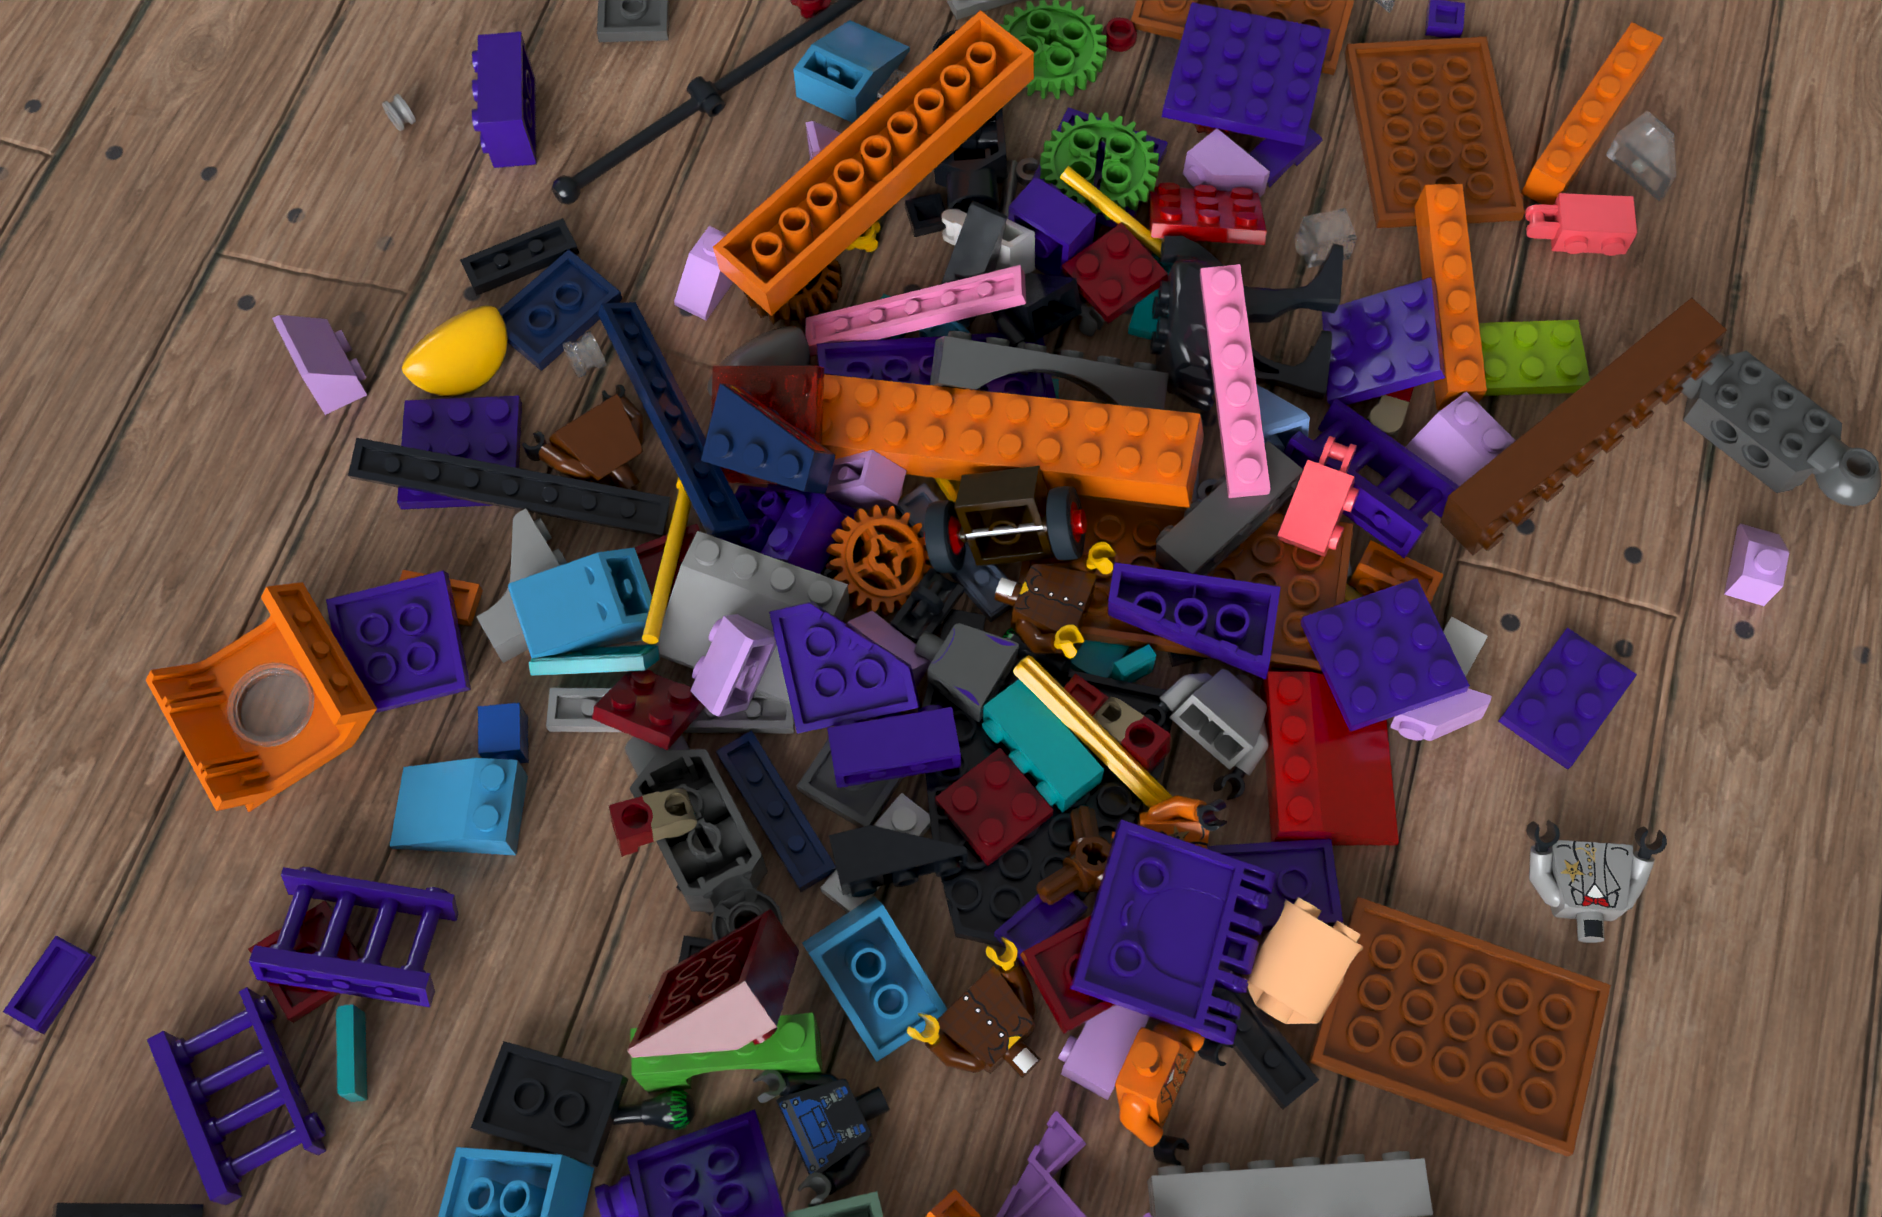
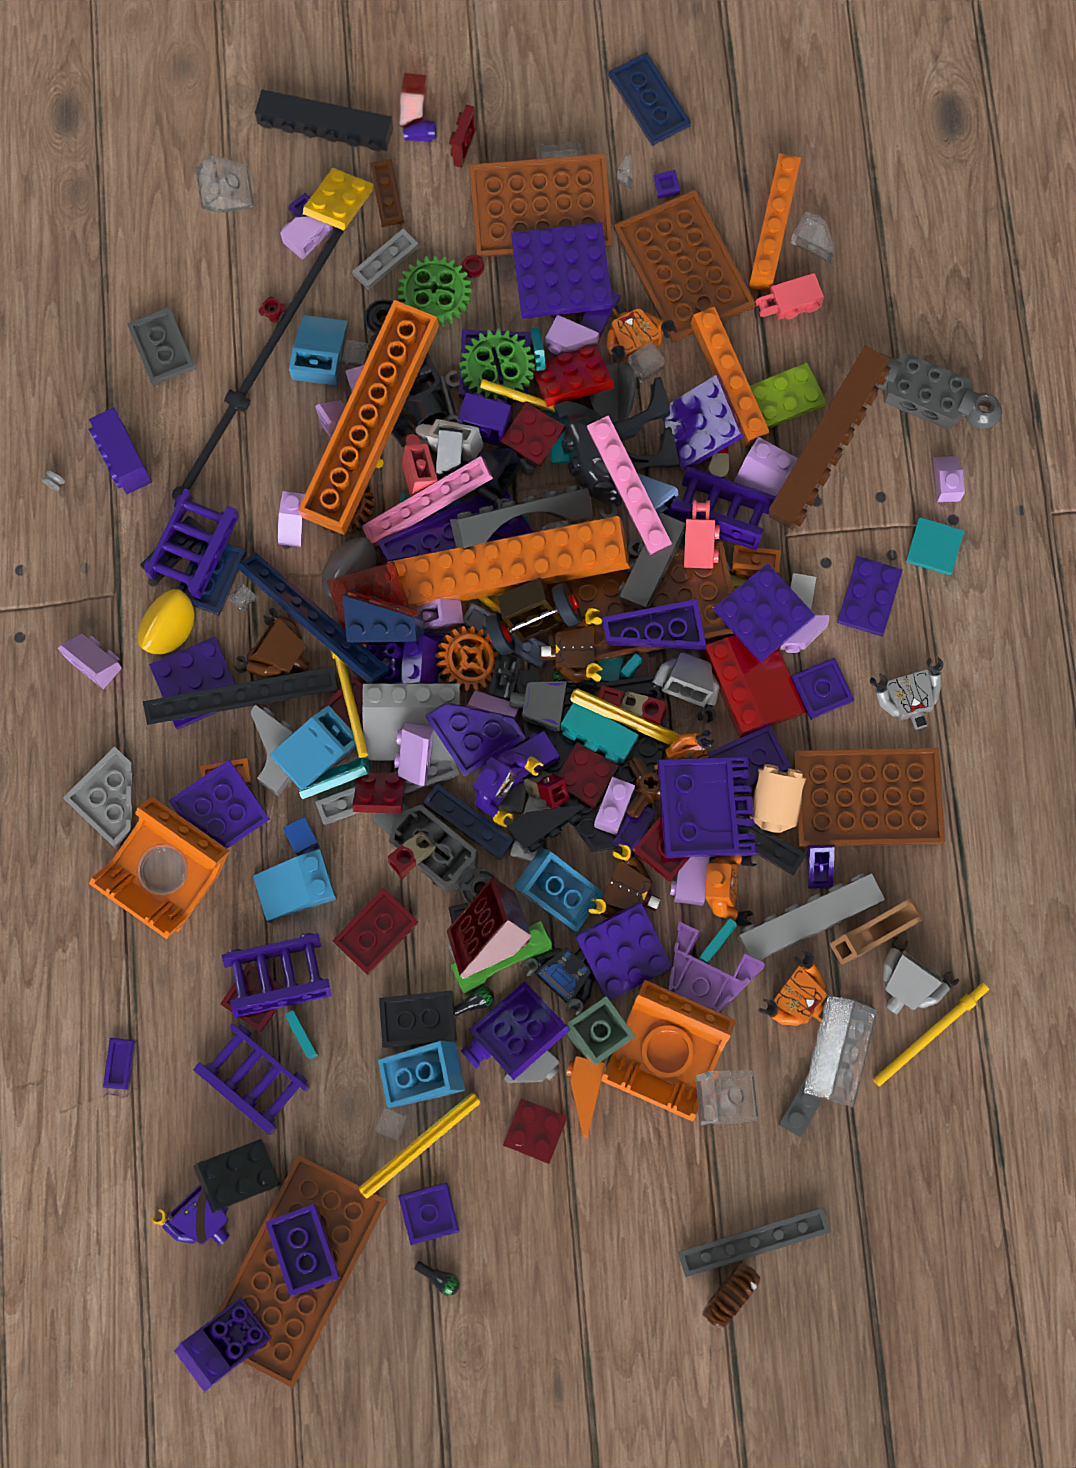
camera: 20 degrees left, 10 degrees up
none -> light grey plate [63,746,133,848]
none -> dark purple fence [144,488,239,599]
none -> dark red plate [332,888,419,975]
none -> coral brick [401,434,438,497]
none -> dark purple torso [473,750,543,827]
none -> dark red leg [524,771,570,809]
none -> teal tile [530,327,546,371]
none -> dark purple plate [574,902,672,1000]
none -> dark grey piece [588,362,635,422]
none -> lavender brick [594,777,635,836]
none -> orange torso [606,304,677,363]
none -> teal tile [698,918,737,964]
none -> dark purple tile [791,658,854,720]
none -> dark purple slope [806,845,835,888]
none -> teal tile [906,517,965,576]

